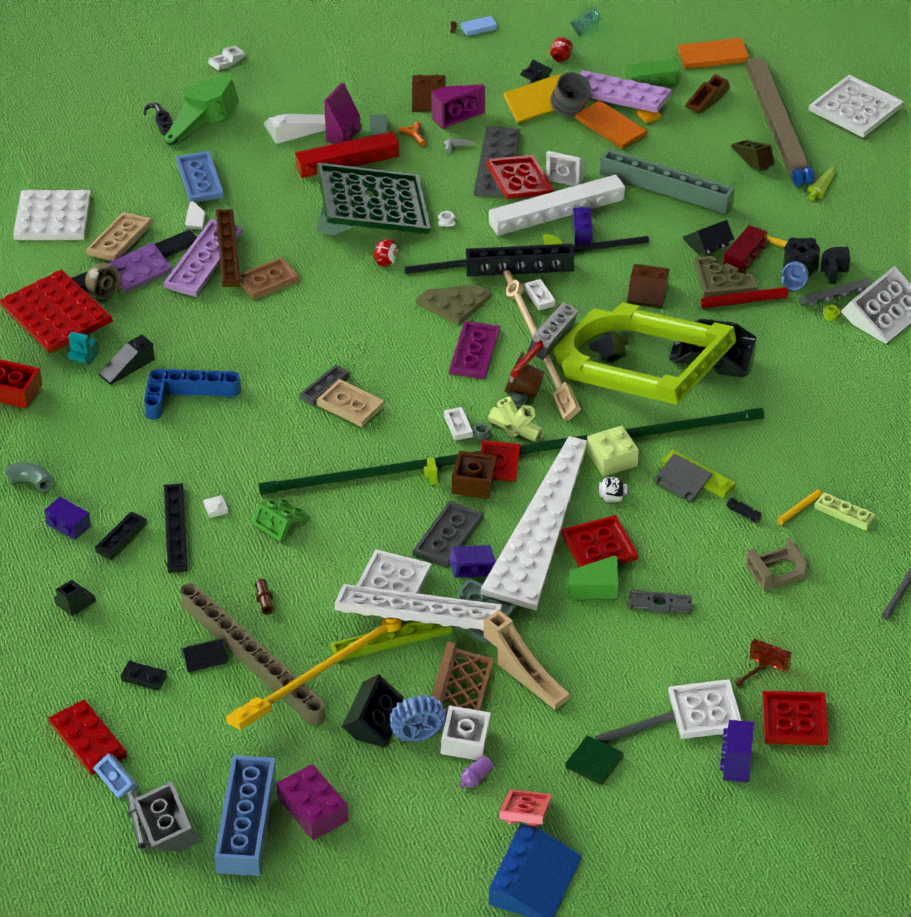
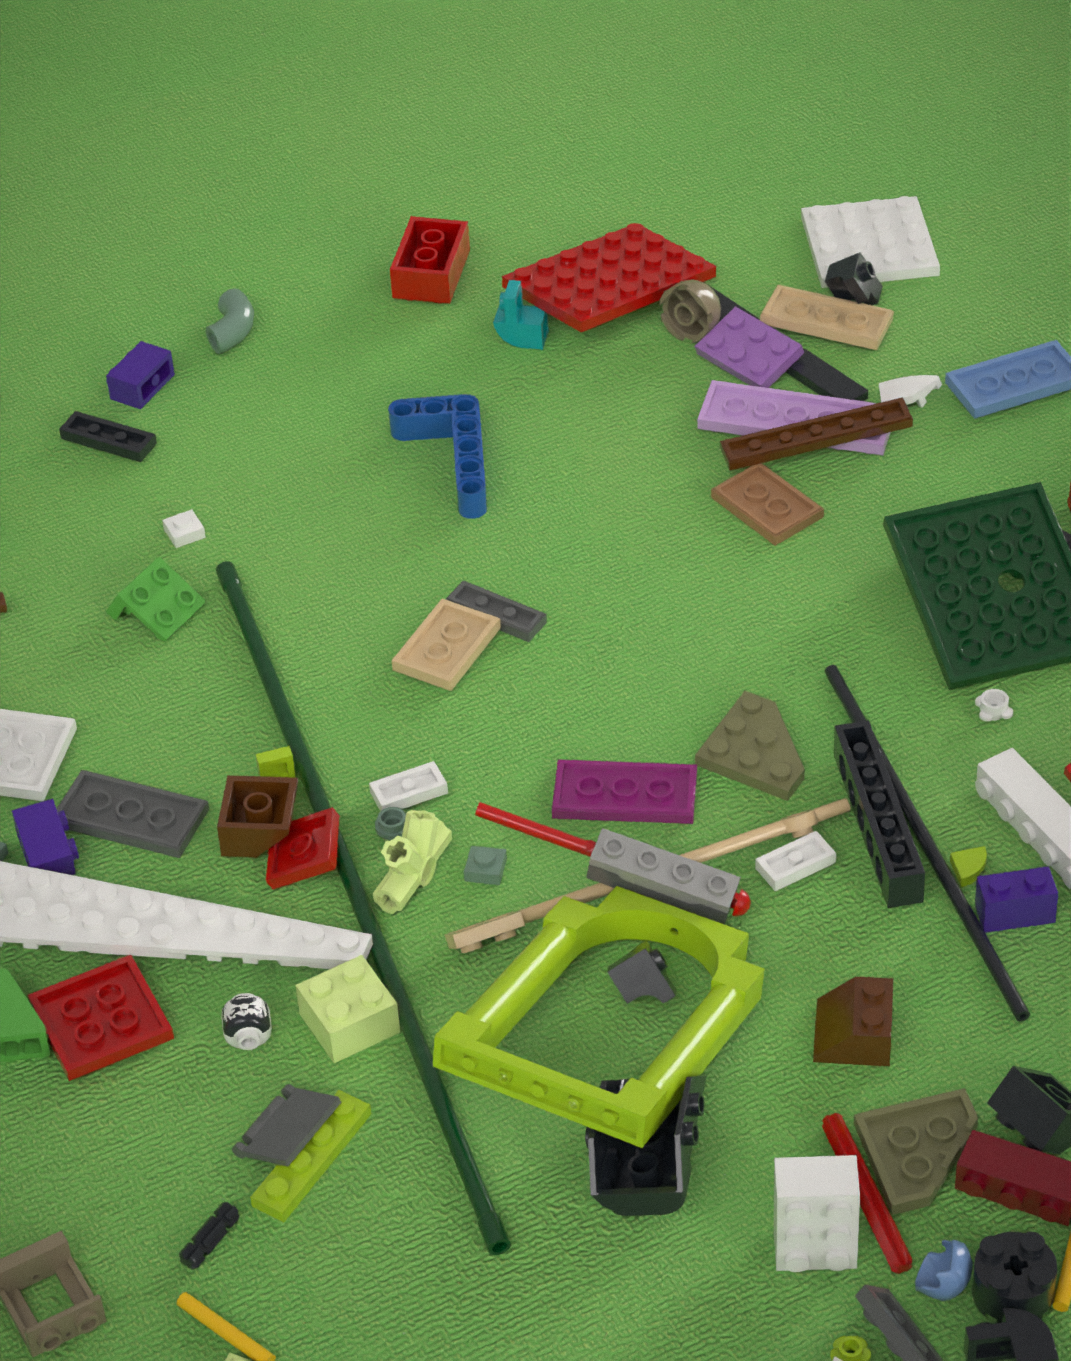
camera: 85 degrees right, 0 degrees up
black slope [99,334,155,385] -> none
black tile [164,483,188,573] -> none
red head [373,239,398,267] -> none
reddish brown container [505,352,545,398] -> none
none -> white brick [774,1155,860,1272]
none -> black brick [825,252,883,305]

